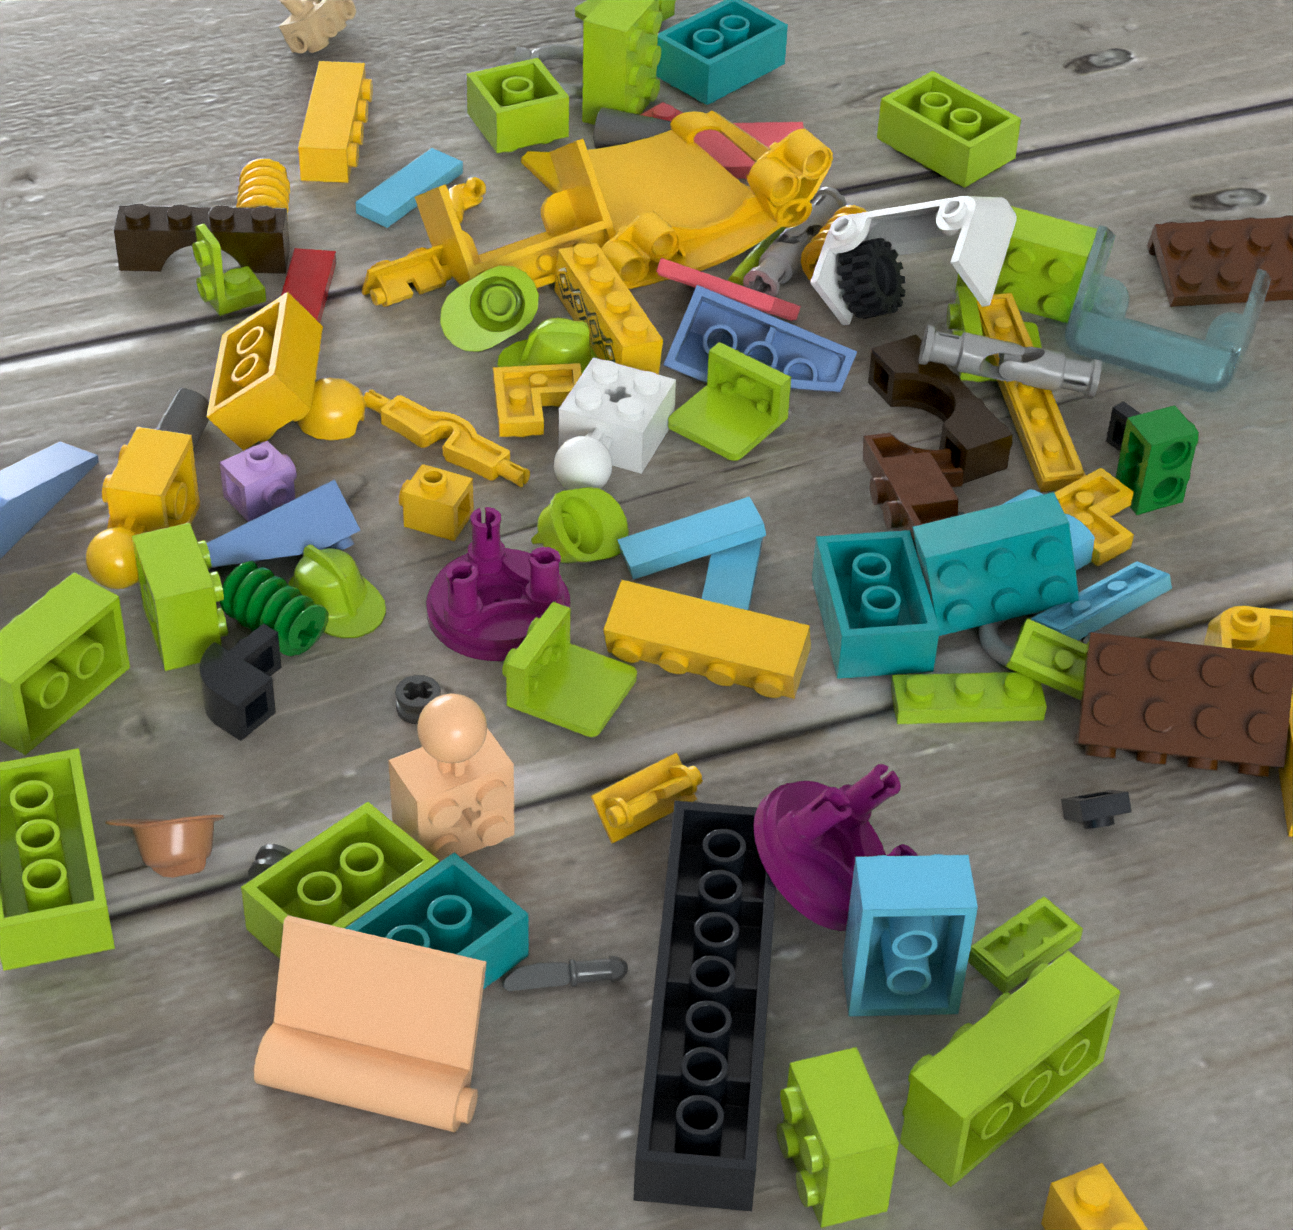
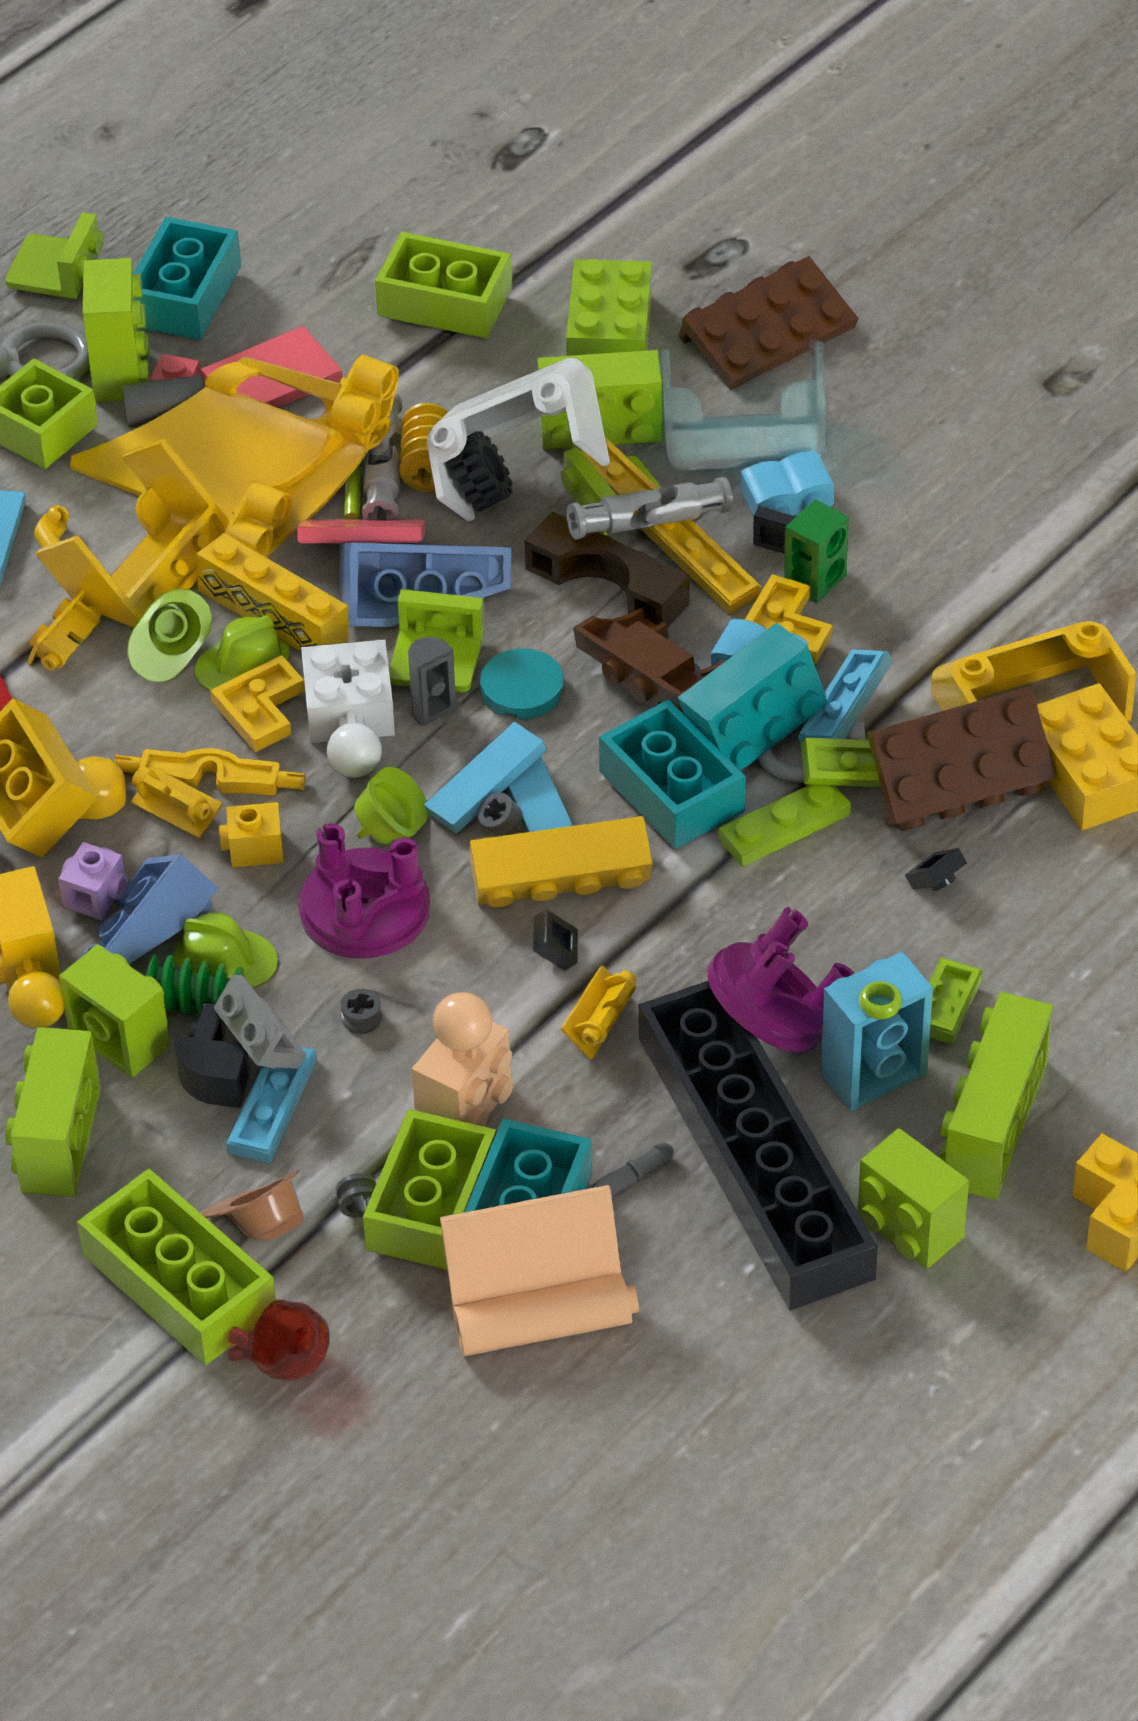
camera: 25 degrees left, 5 degrees up
lime bracket [502,602,637,737] -> none
none -> yellow hinge [131,767,223,839]
none -> light grey bracket [214,974,306,1069]
none -> medium azure tile [226,1047,317,1164]
none -> clear red hat [228,1299,330,1381]
none -> dark grey brick [408,637,456,726]
none -> dark grey bush [478,793,522,836]
none -> teal tile [480,648,564,719]
none -> black plate [533,909,578,971]
none -> lime brick [566,259,652,356]
none -> medium azure brick [741,451,834,517]
none -> lime piece [859,981,902,1020]

